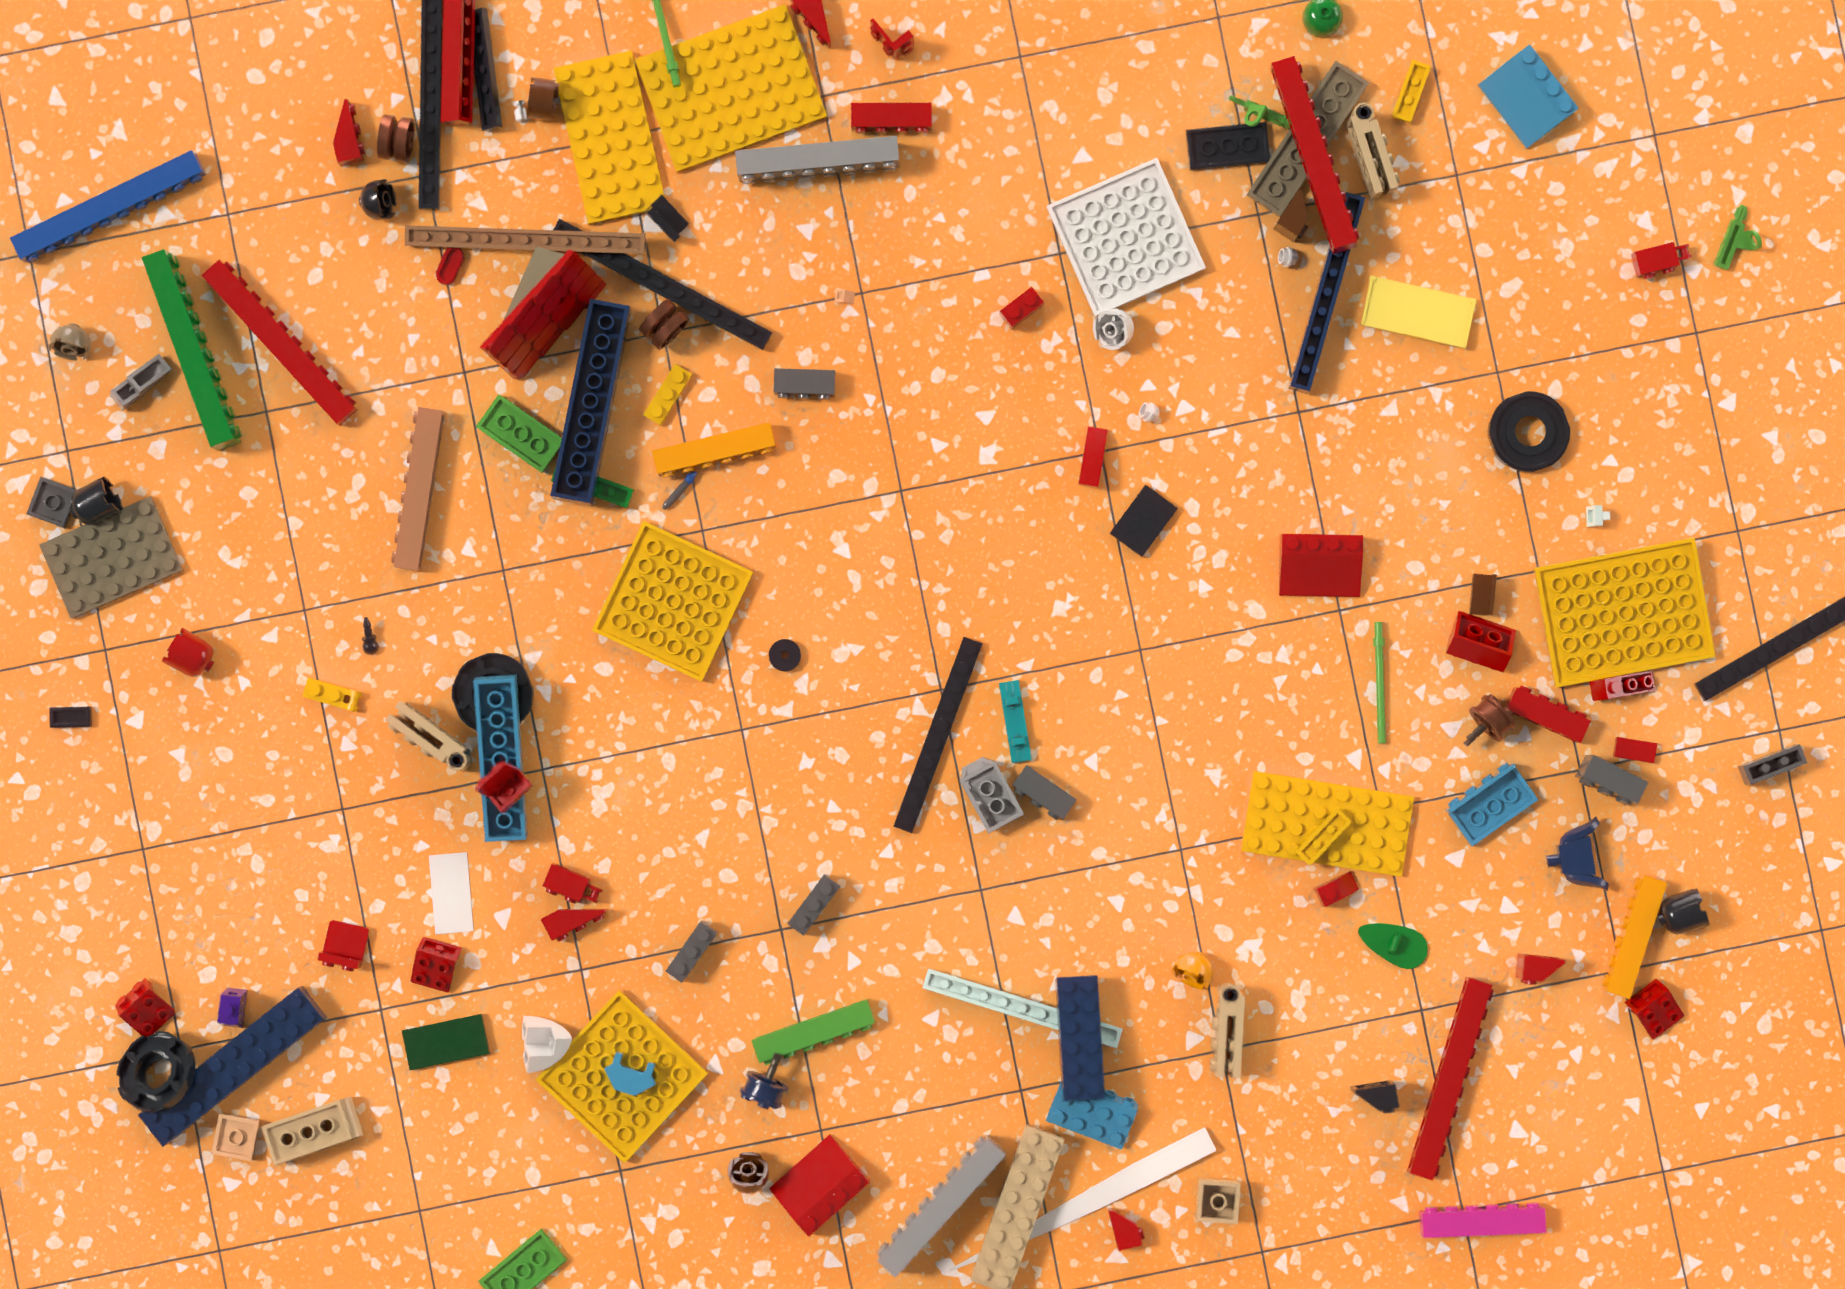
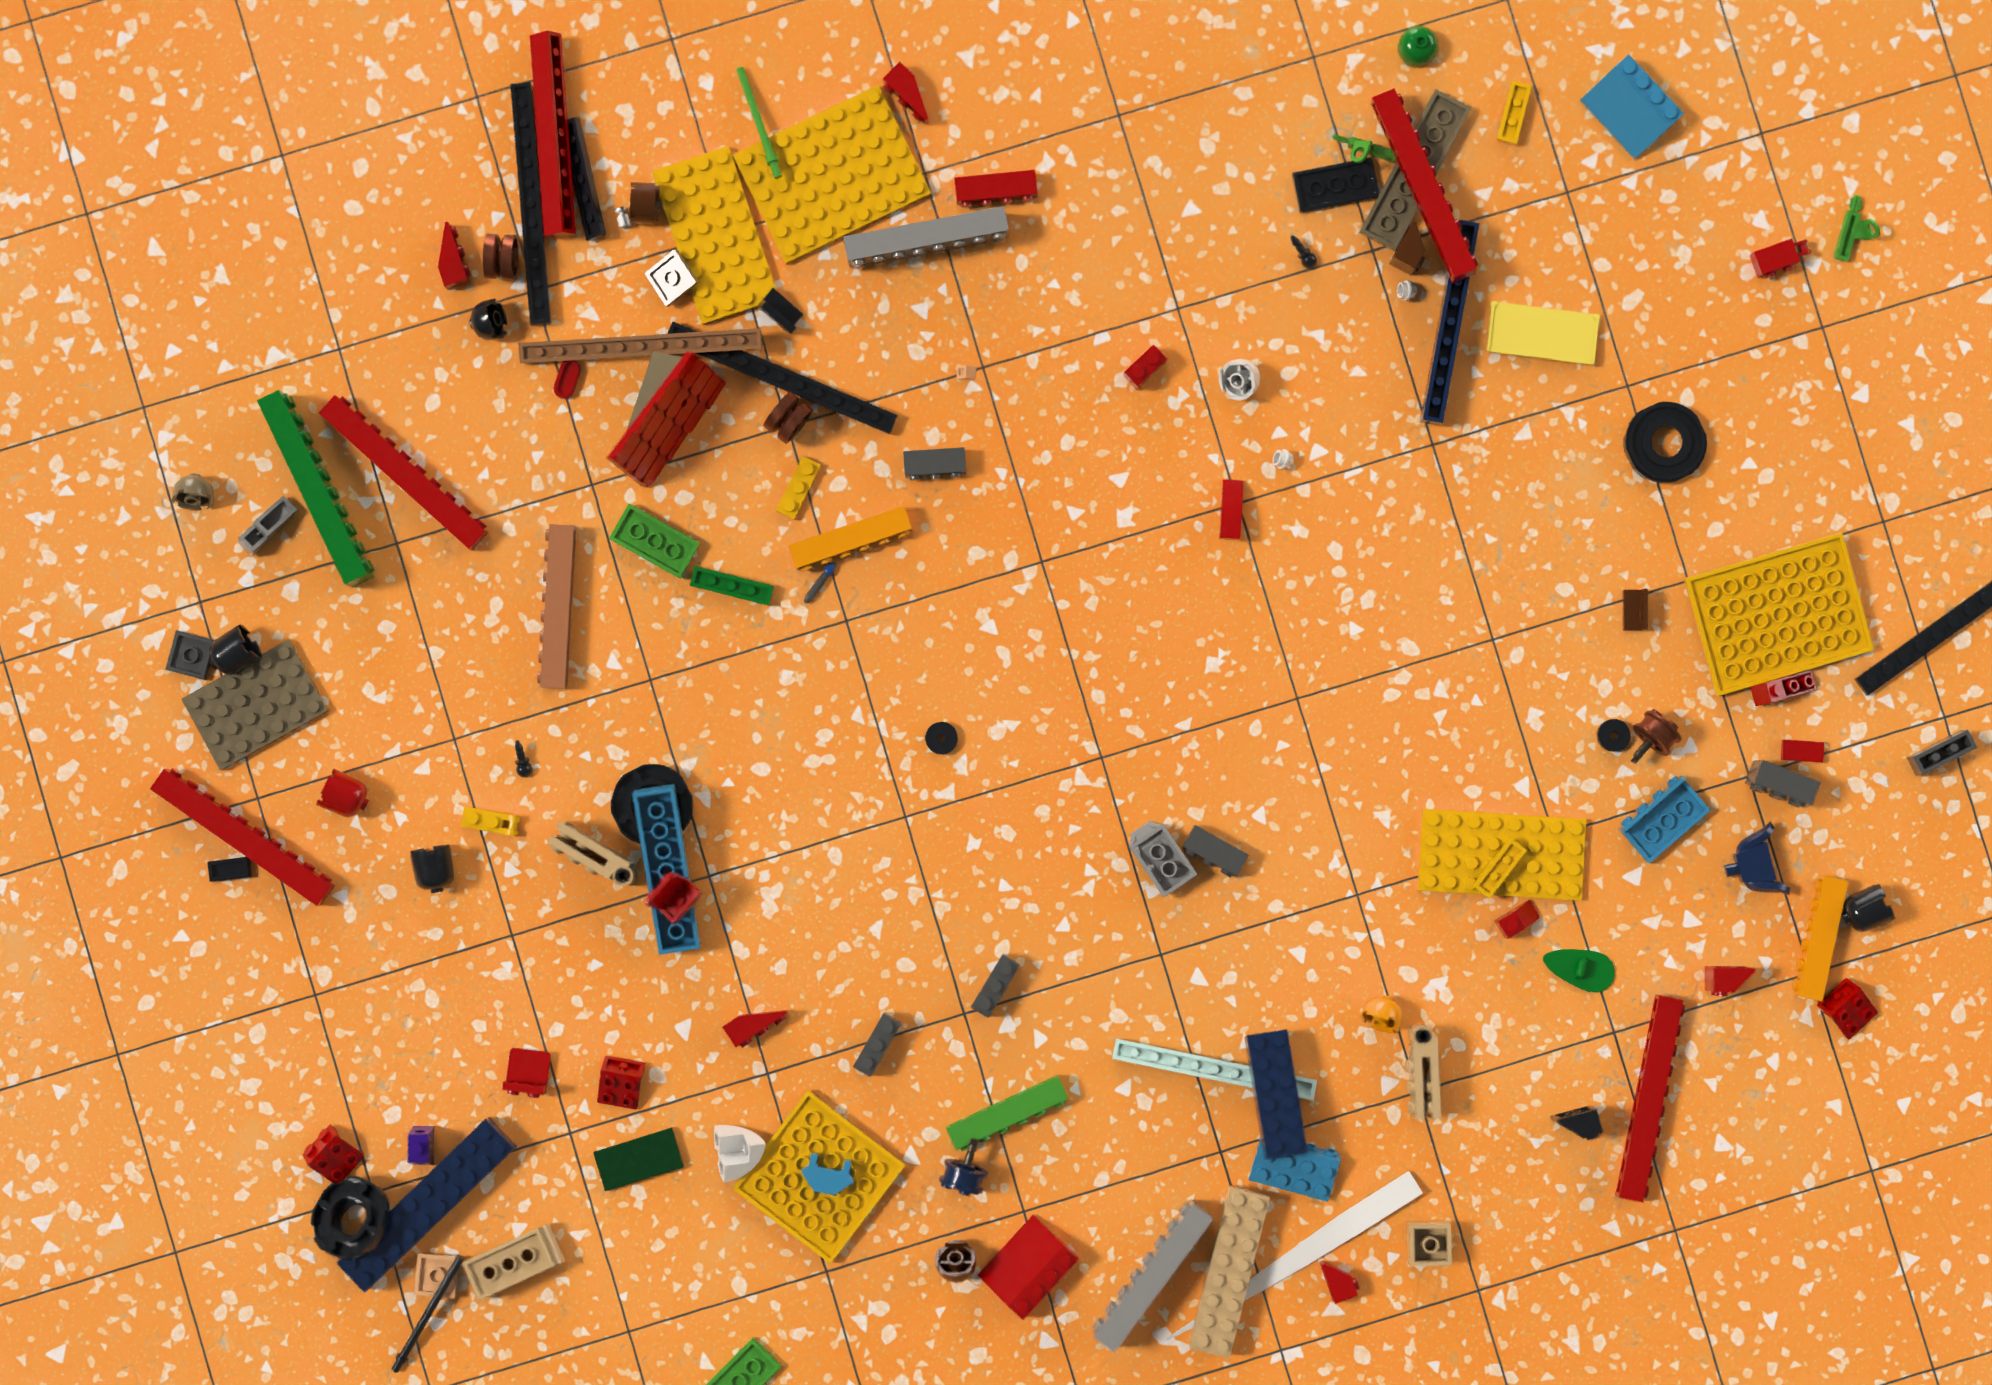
camera: 10 degrees left, 0 degrees up
blue brick [10,150,206,263] -> none
white sticker [429,852,474,934] -> none
red brick [542,863,603,904] -> none
dark blue brick [550,299,632,507] -> none
yellow plate [592,521,754,682] -> none
red bracket [869,18,914,60] -> none
black plate [893,637,983,833] -> none
teal hinge [999,680,1032,763] -> none
white plate [1046,158,1206,317] -> none
black tile [1109,484,1178,557] -> none
red slope [1279,534,1363,597] -> none
tan hinge [1346,102,1400,201] -> none
bright green bar [1373,622,1386,743] -> none
dark pink brick [1419,1202,1546,1238] -> none
red slope [1446,610,1516,673] -> none
red brick [1505,685,1591,743] -> none
light aqua tile [1586,505,1610,527] -> none
none -> red brick [150,768,335,906]
none -> black bar [391,1254,465,1373]
none -> black cylinder [410,844,454,893]
none -> plate [644,249,699,307]
none -> black bar [1290,235,1317,269]
none -> black piece [1596,719,1631,752]

